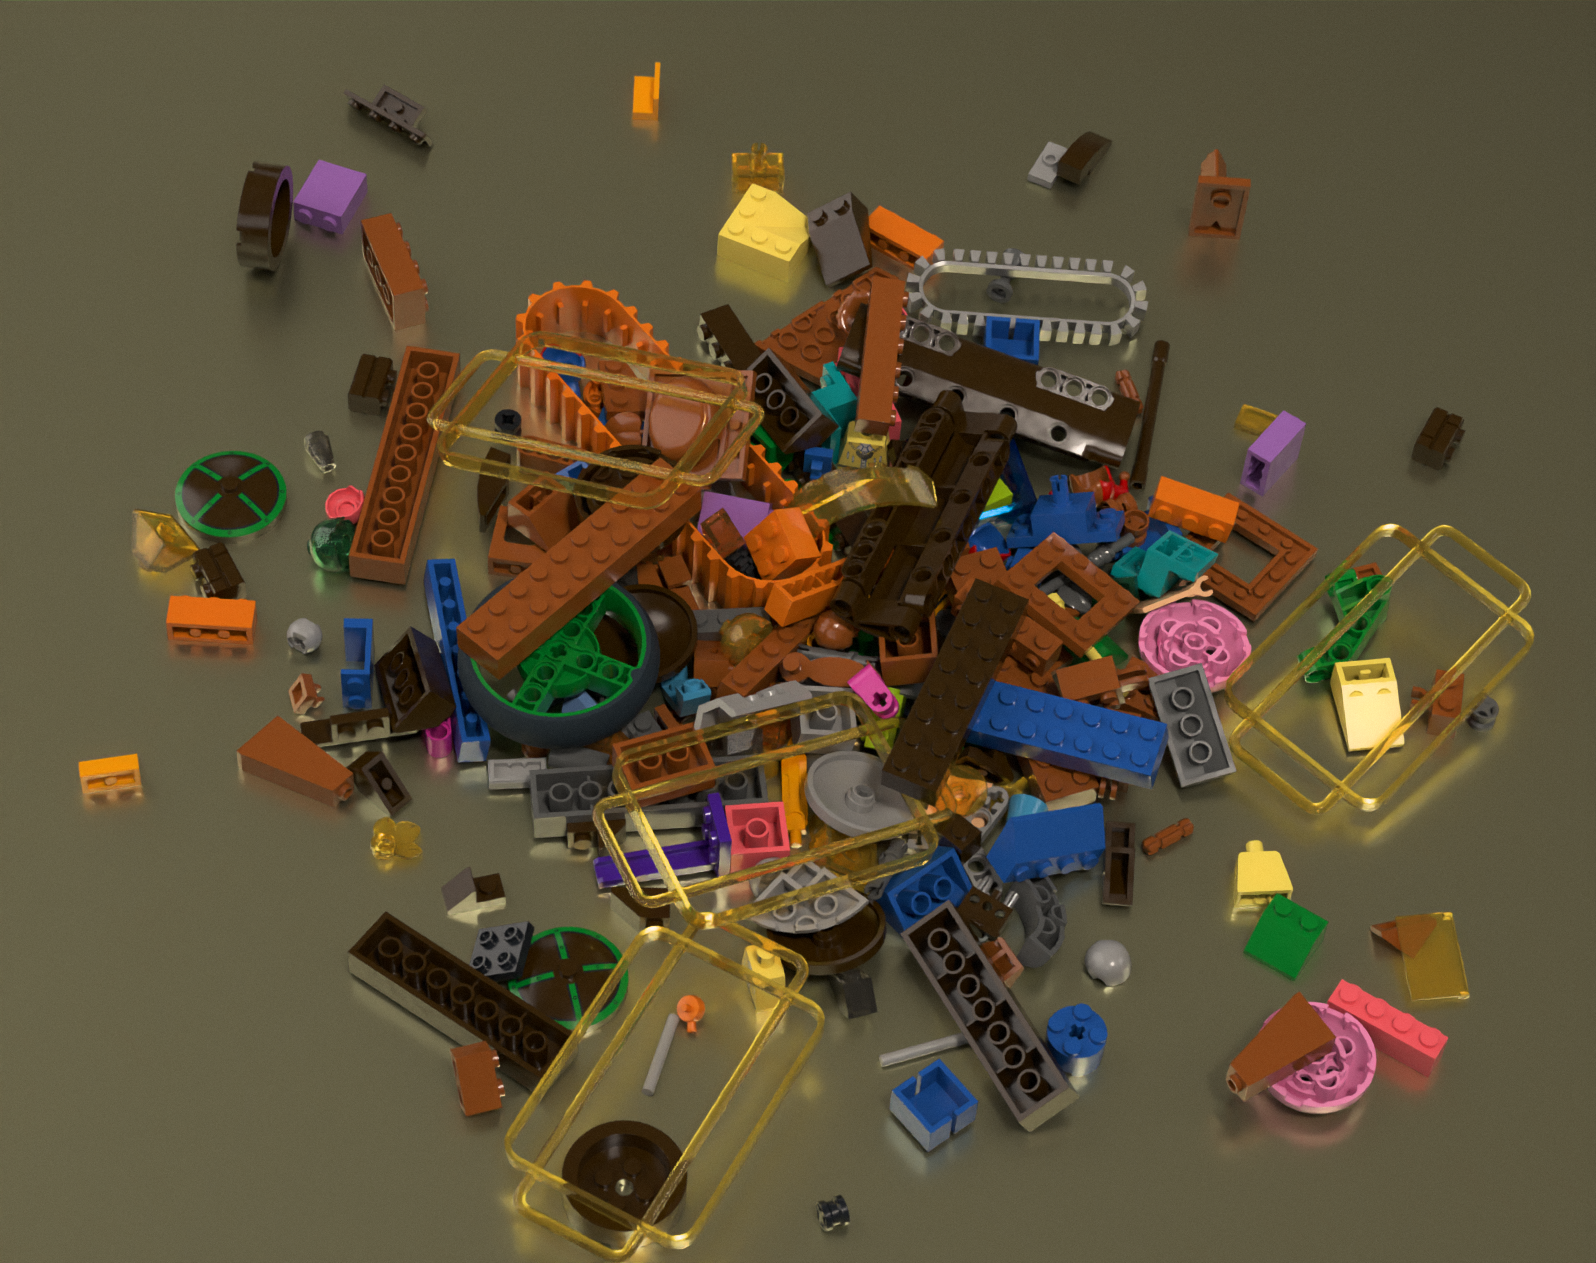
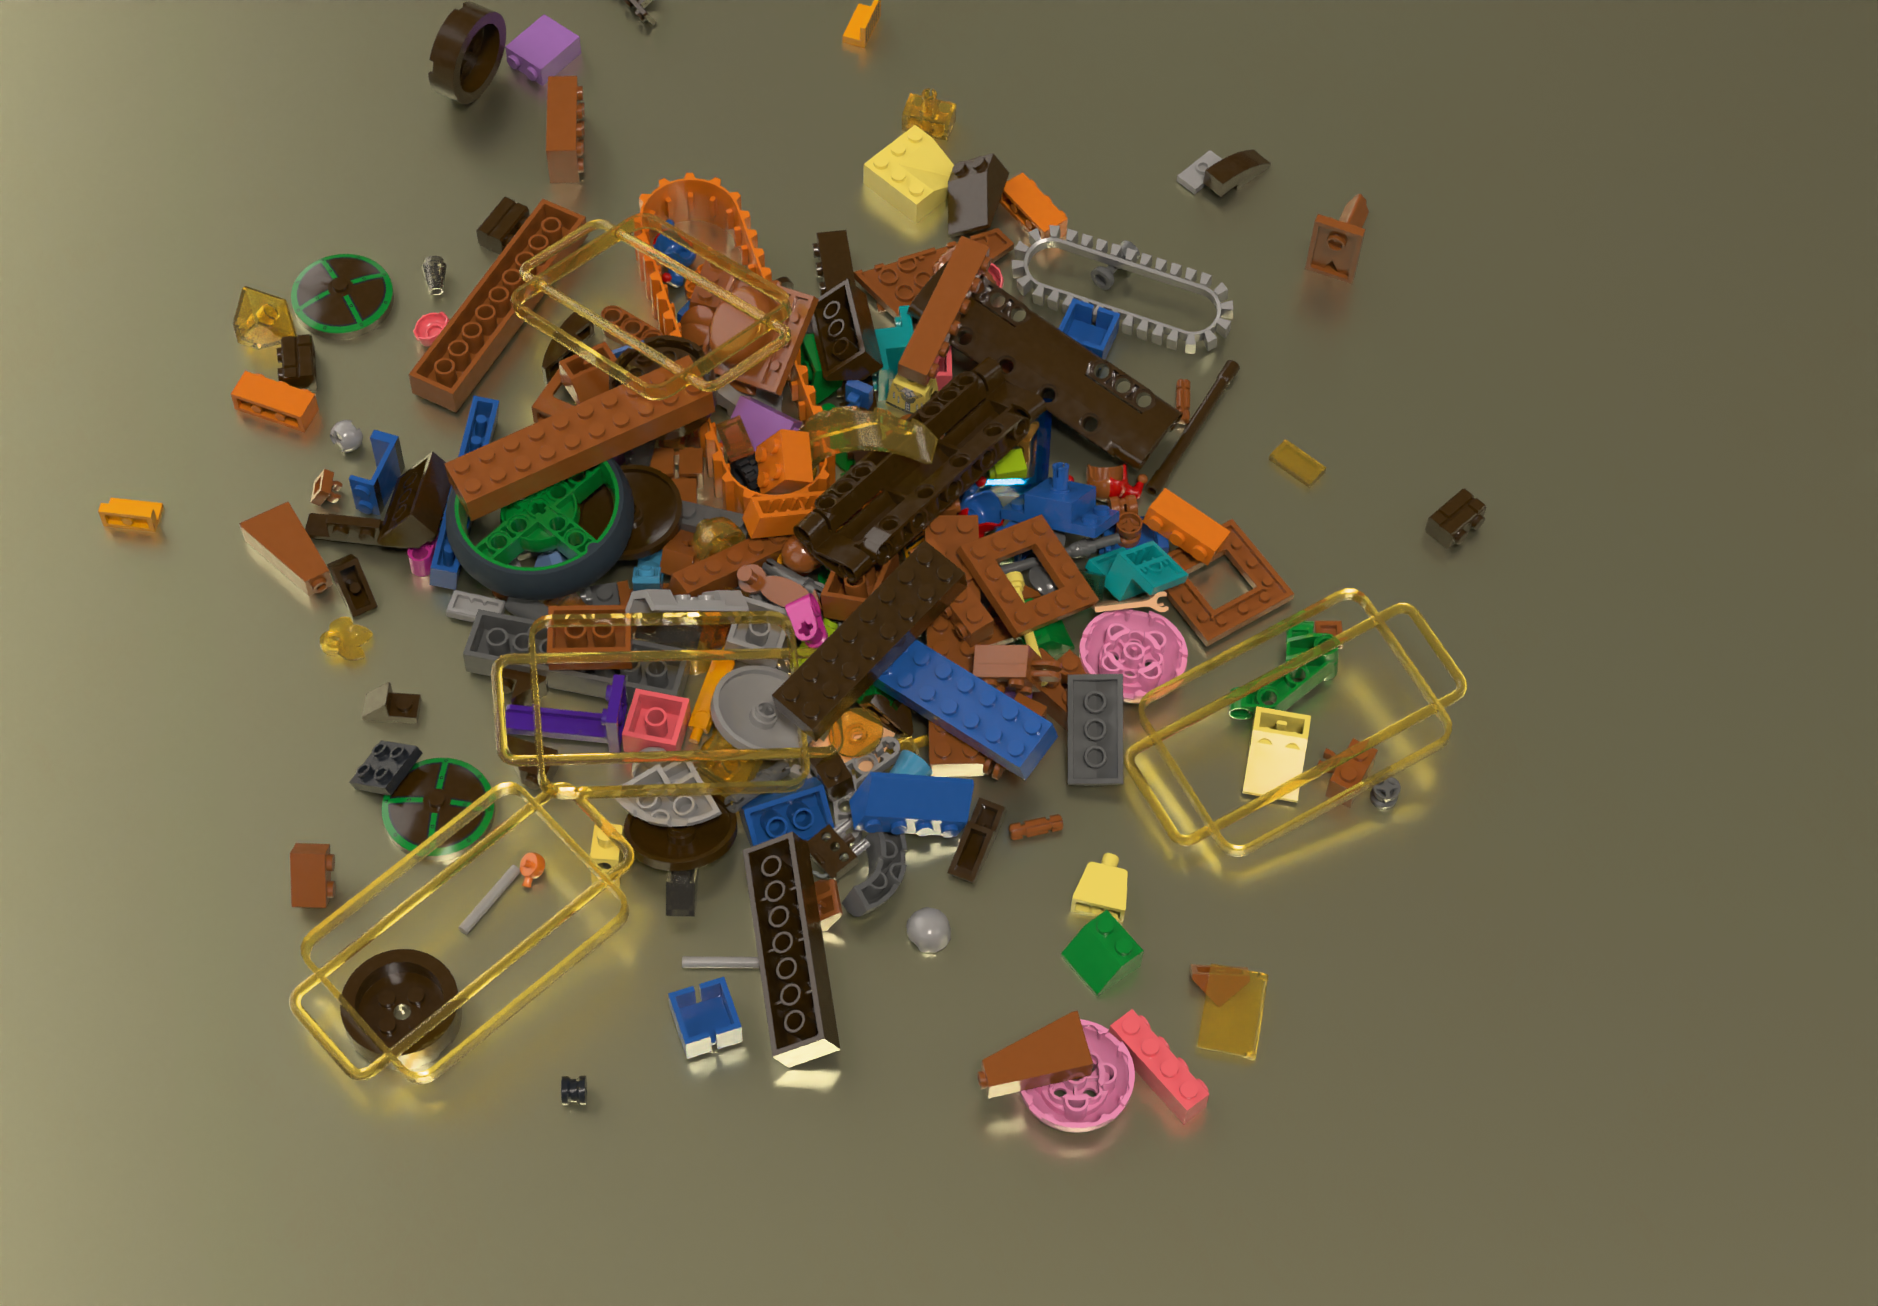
camera: 20 degrees right, 5 degrees up
clear green cylinder [307,516,355,573] -> none
dark brown brick [348,911,579,1097] -> none
black wheel [494,409,522,444] -> none
blue brick [1044,1003,1107,1077] -> none
medium lavender brick [1240,410,1306,497] -> none

